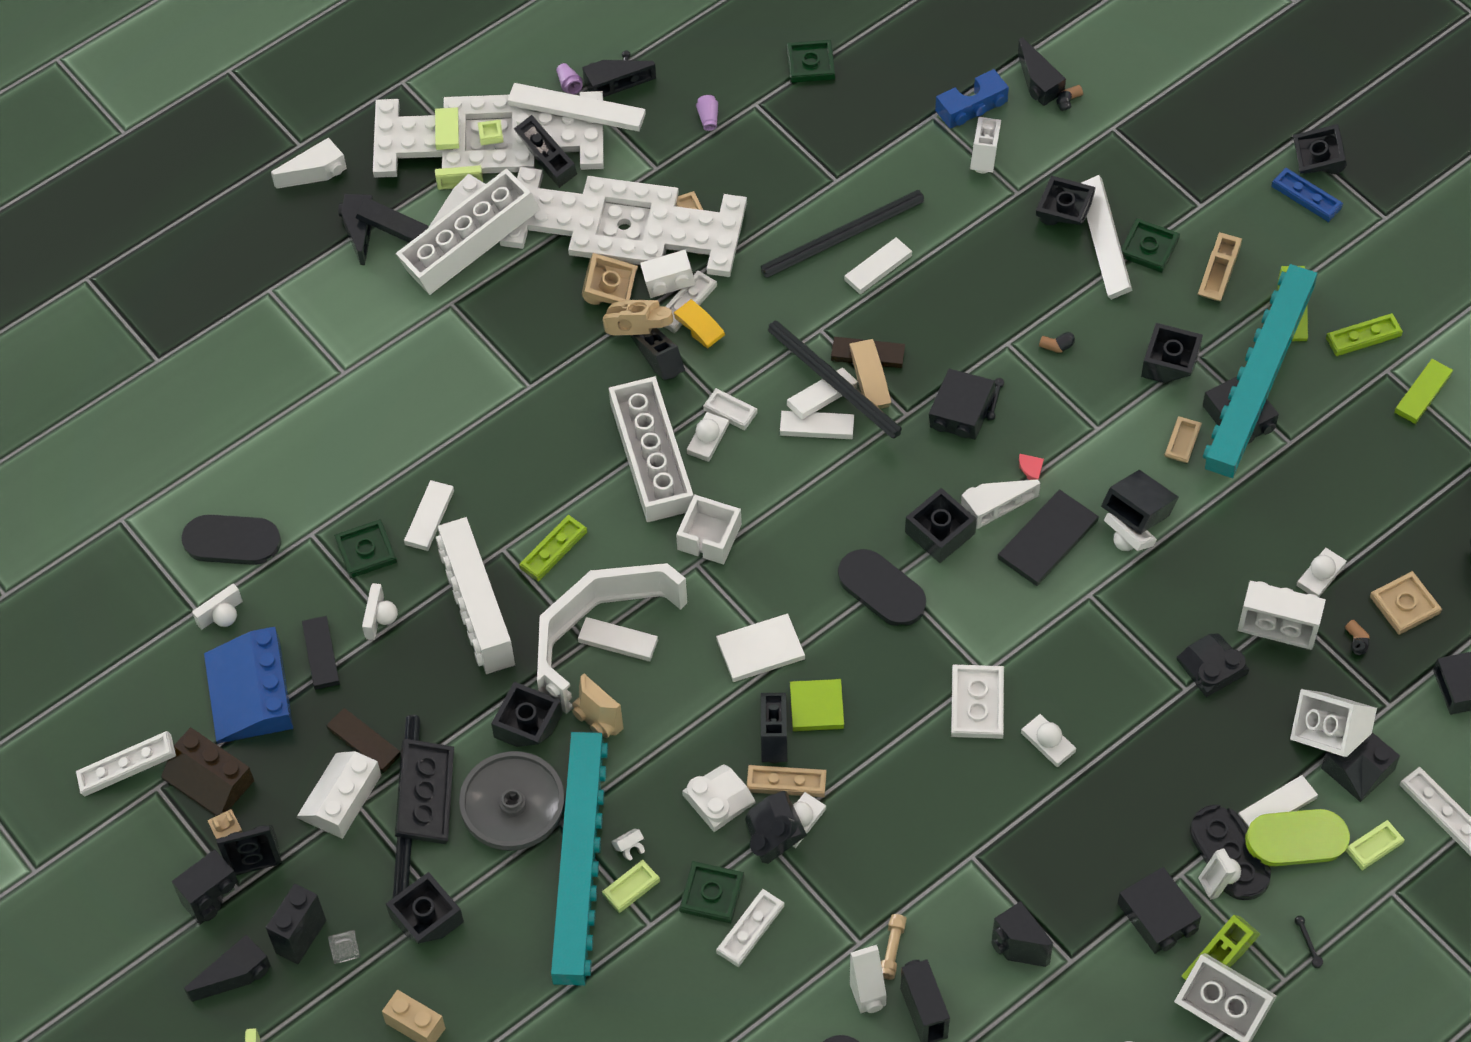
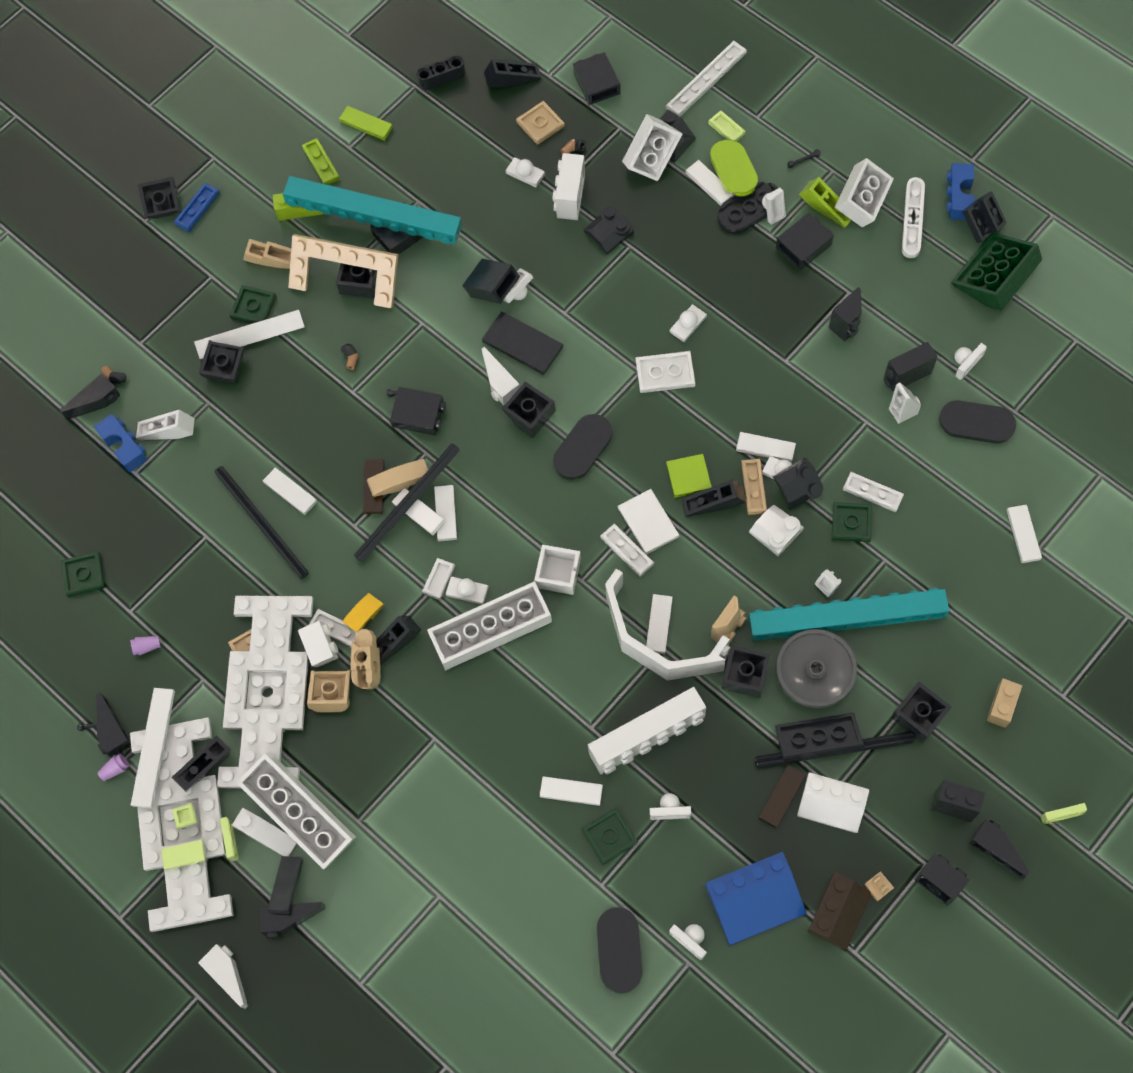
camera: 95 degrees left, 10 degrees up
white tile [76,731,176,796] -> none
black slope [216,825,282,876] -> none
black tile [302,616,340,690] -> none
clear tile [328,930,361,964] -> none
lime tile [519,515,587,582] -> none
yellowish green tile [602,860,660,913] -> none
tan bar [881,914,907,980] -> none
coral tile [1019,454,1044,481] -> none
tan tile [1164,416,1202,463] -> none
none -> tan plate [288,234,399,308]
none -> white tile [600,524,654,577]
none -> white tile [736,432,796,463]

